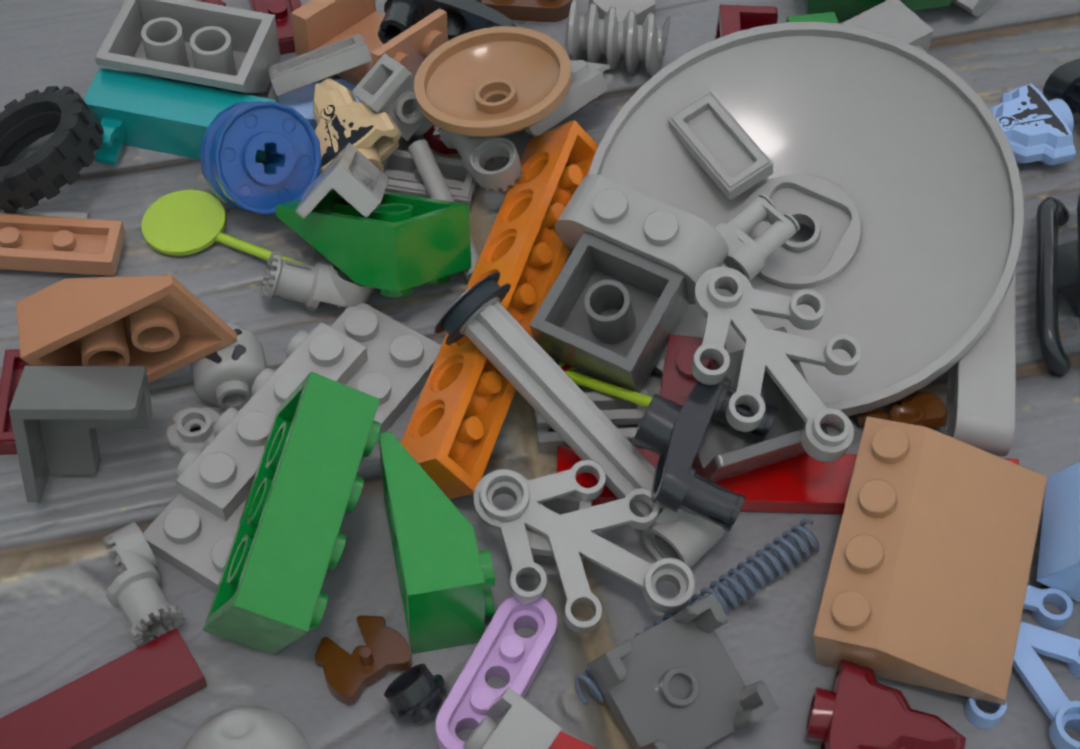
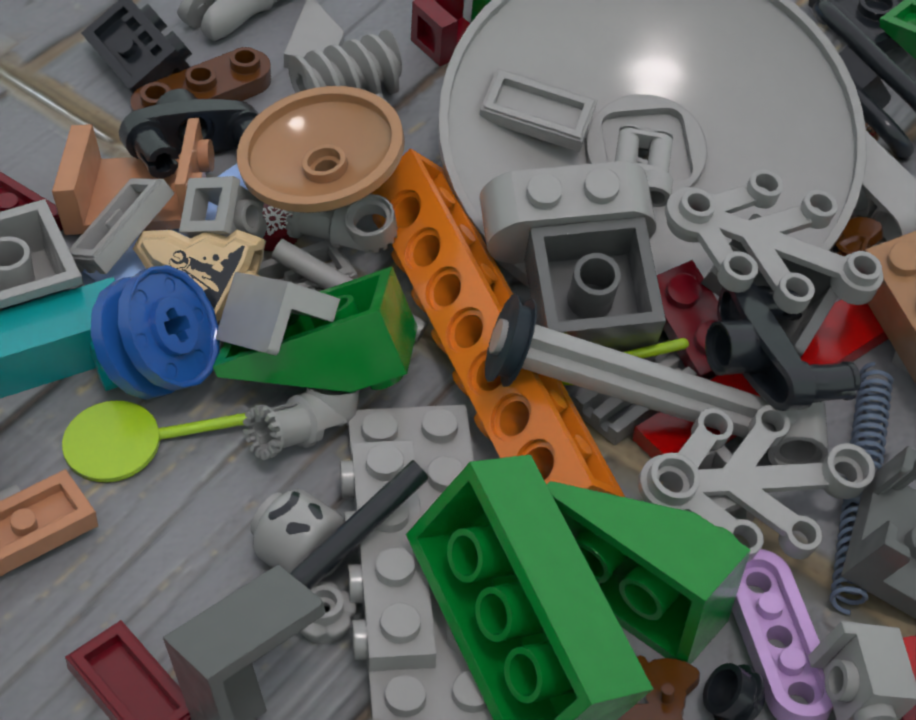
camera: 40 degrees left, 5 degrees down
nougat slope [16,275,238,383] -> none
none -> black bar [290,460,430,590]

